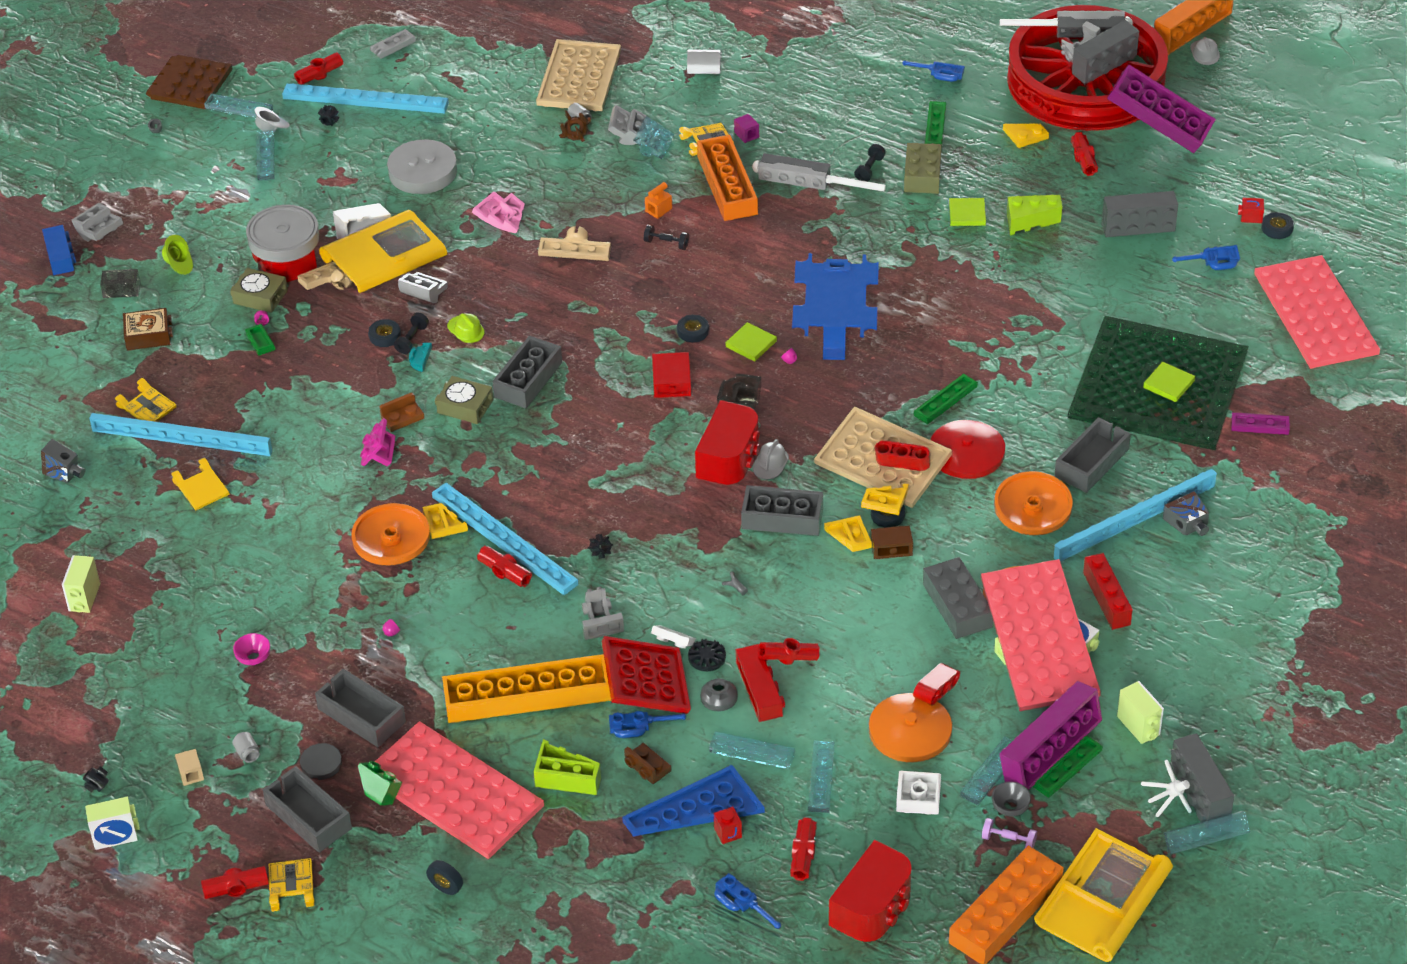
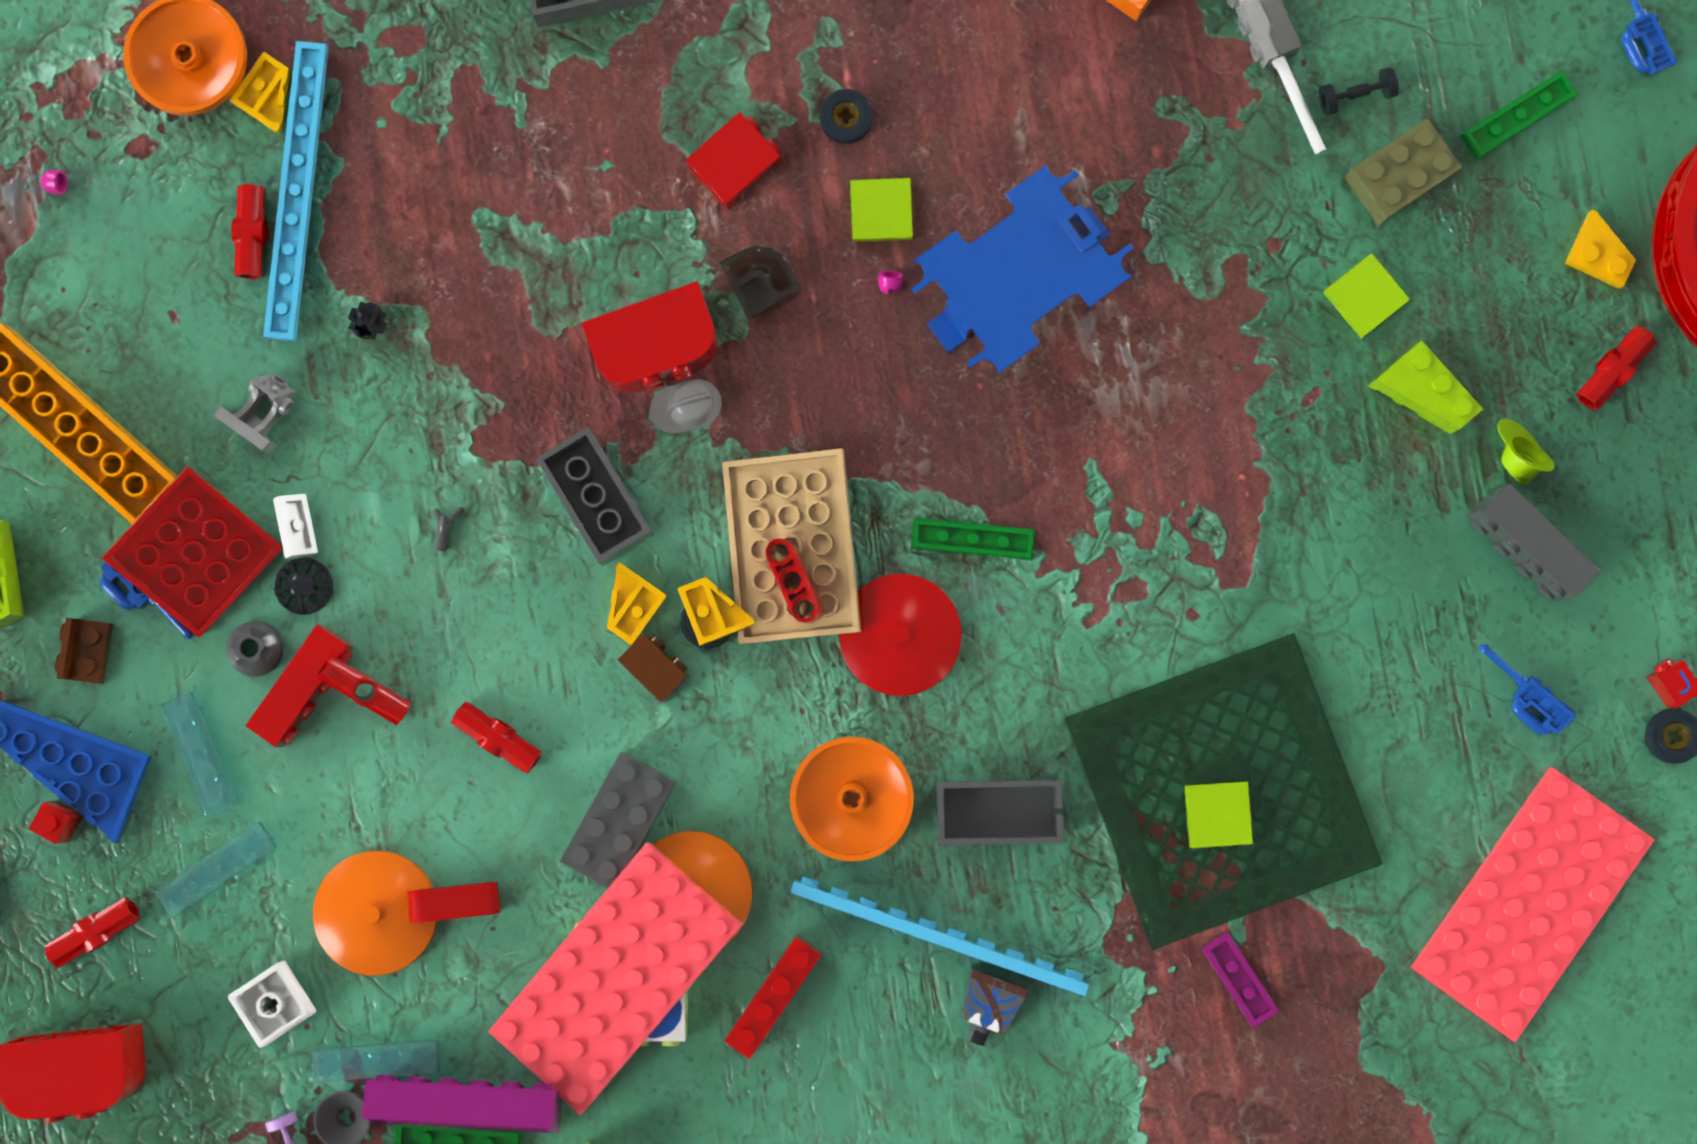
camera: 50 degrees right, 40 degrees up
none -> red piece [451,701,543,774]
none -> lime piece [1497,419,1555,485]

